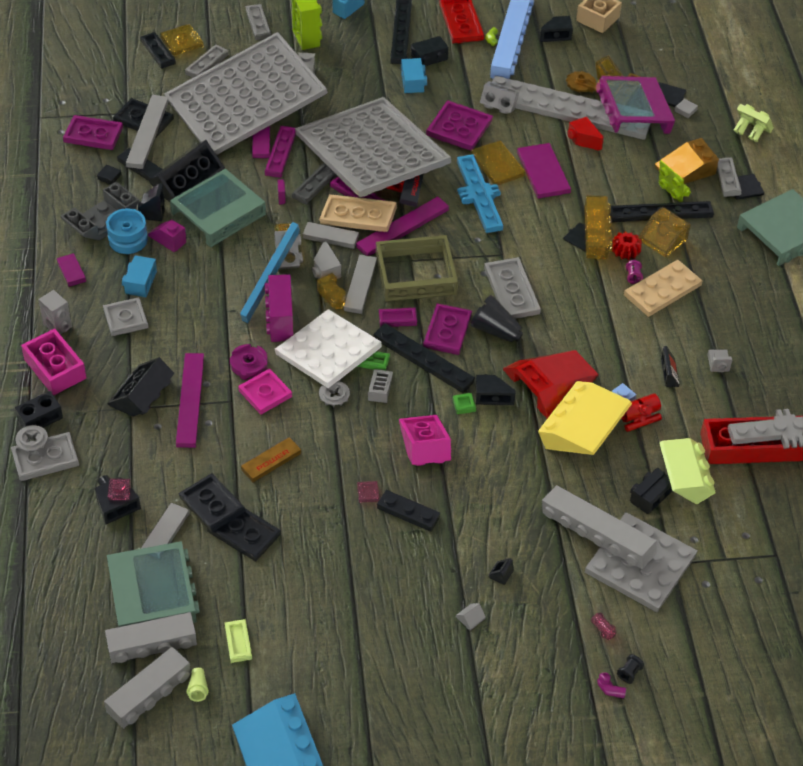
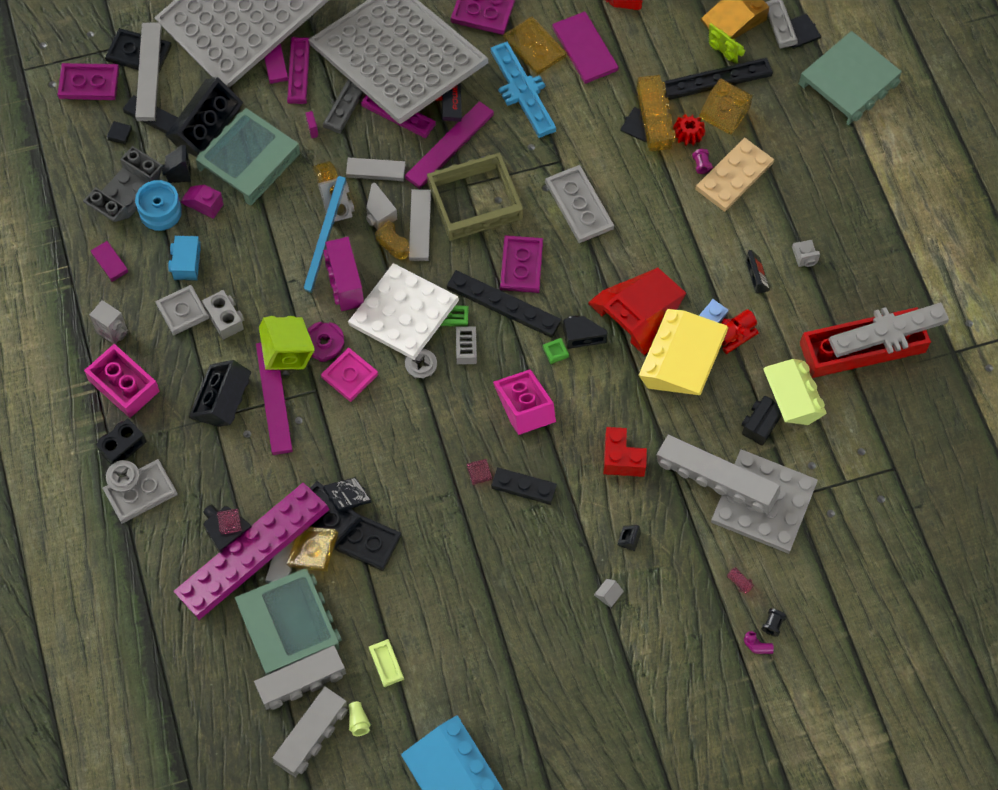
camera: 10 degrees left, 15 degrees up
pearl gold tile [241,437,301,482] -> none
tan plate [319,194,397,232] -> none
magenta tile [378,308,417,327] -> none
black cone [470,295,523,343] -> none
none -> magenta plate [173,483,330,620]
none -> light grey brick [202,290,245,340]
none -> lime slope [259,316,315,370]
none -> clear yellow plate [287,527,338,571]
none -> piece [323,478,371,511]
none -> red brick [603,427,647,477]

